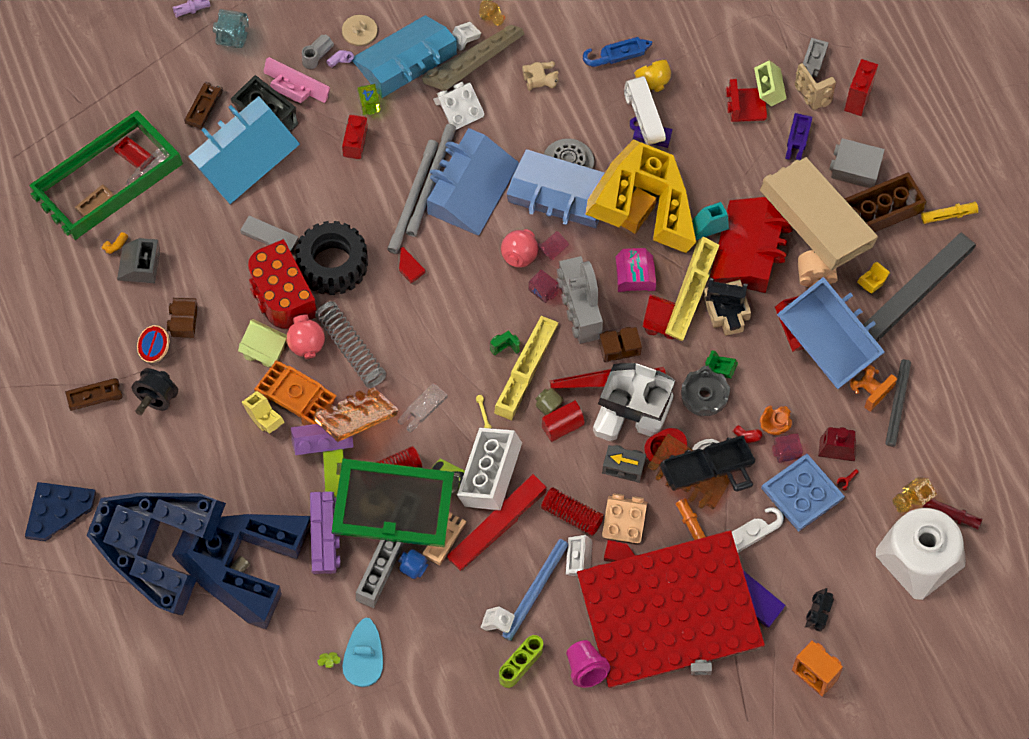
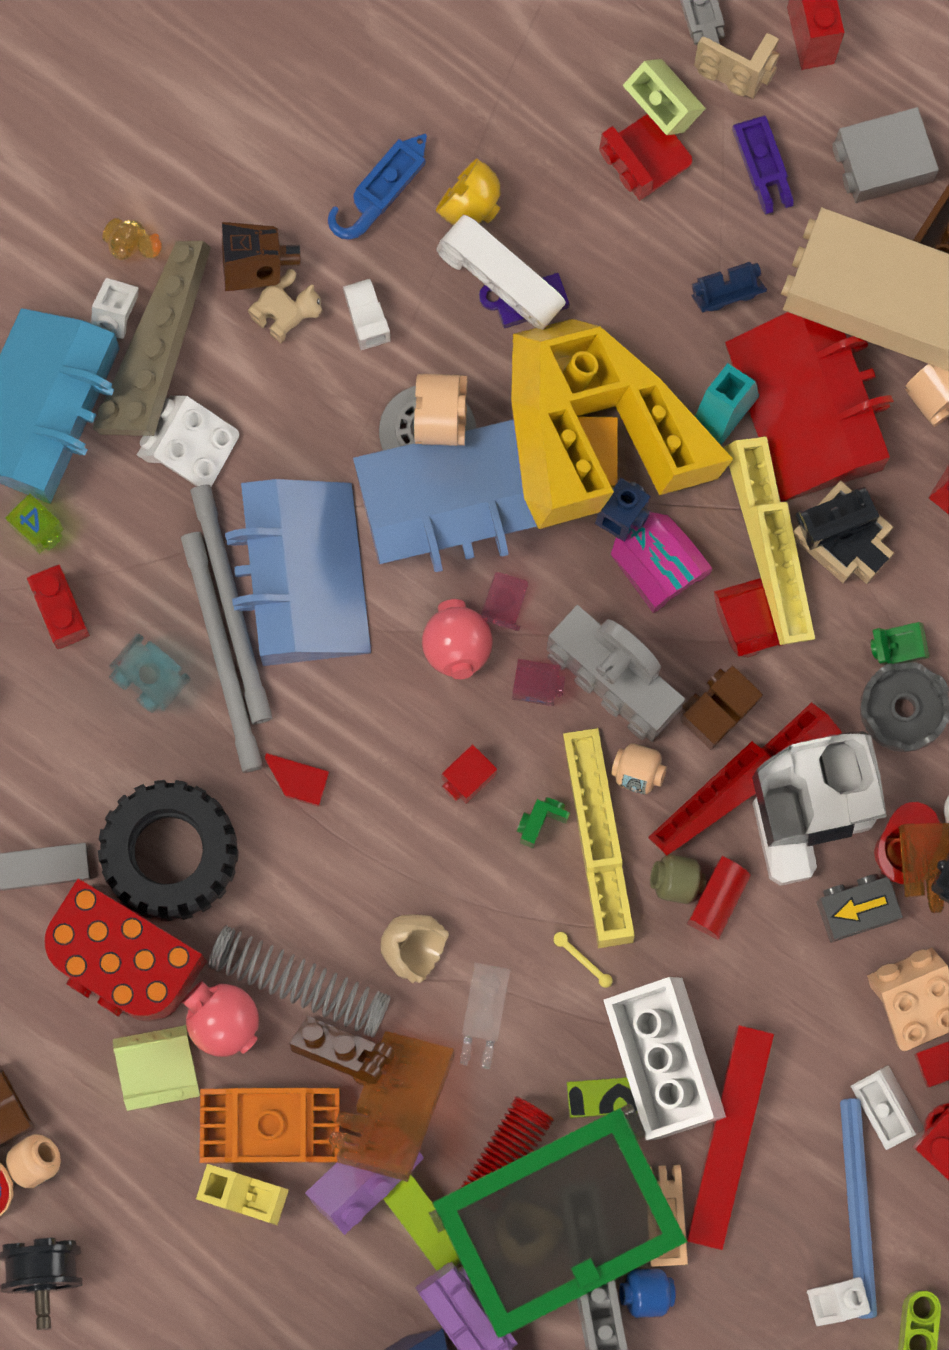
camera: 35 degrees left, 15 degrees up
red piece [541,487,604,536] -> none
none -> light nougat head [6,1134,61,1188]
none -> clear light blue brick [109,633,191,713]
none -> reddish brown torso [222,222,300,291]
none -> reddish brown plate [289,1016,395,1084]
none -> white leg [343,279,390,350]
none -> tan hair [380,915,449,984]
none -> light nougat brick [414,374,467,446]
none -> red brick [441,744,497,804]
none -> dark blue brick [595,478,651,542]
none -> light nougat head [611,743,667,795]
none -> dark blue hinge [691,261,767,313]

